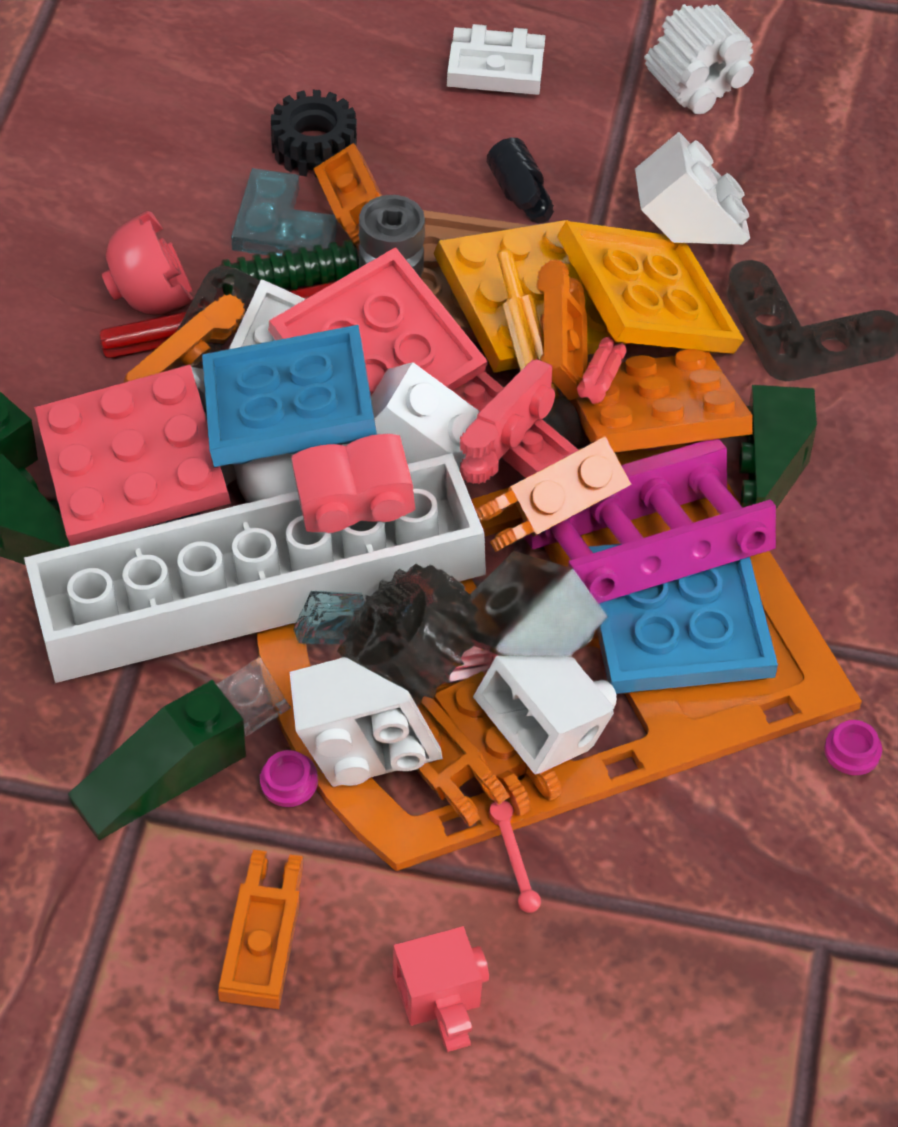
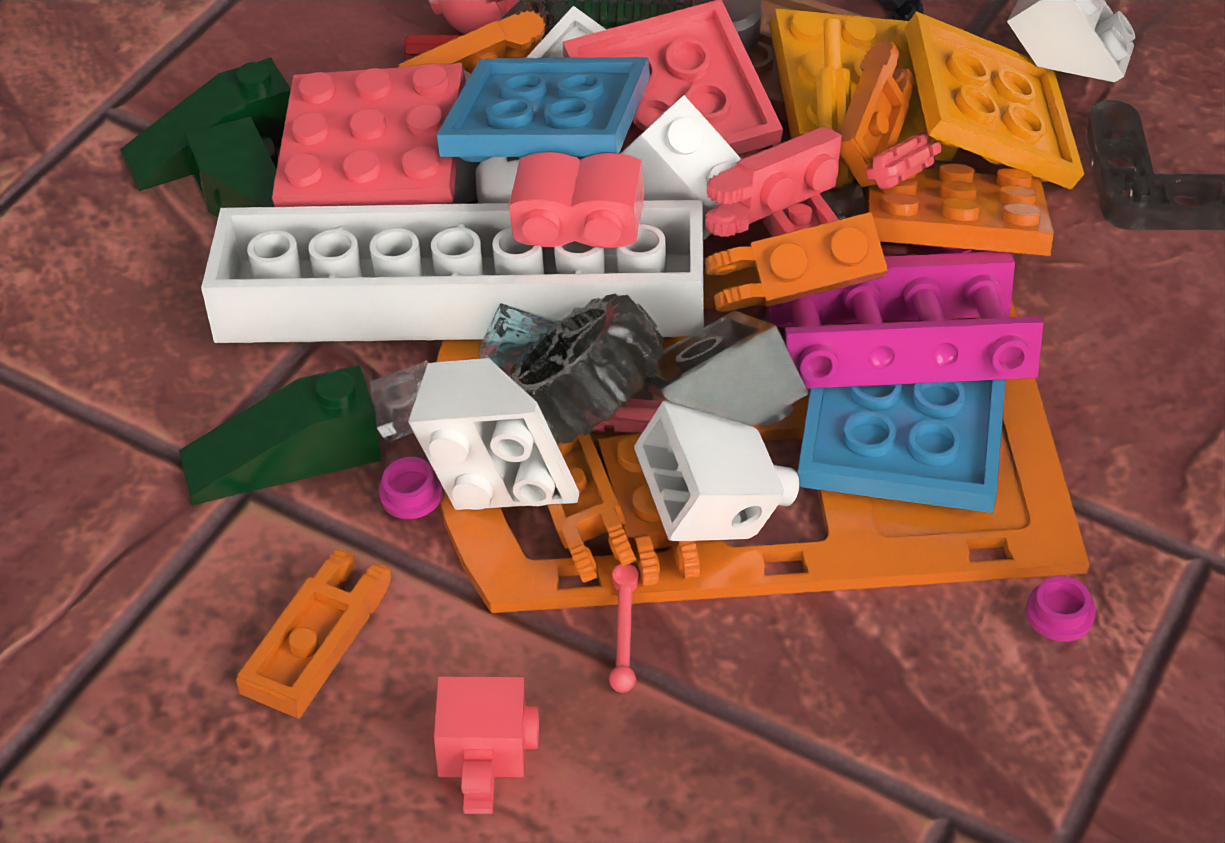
camera: 20 degrees right, 5 degrees down
dark green slope [739,385,817,509] -> none

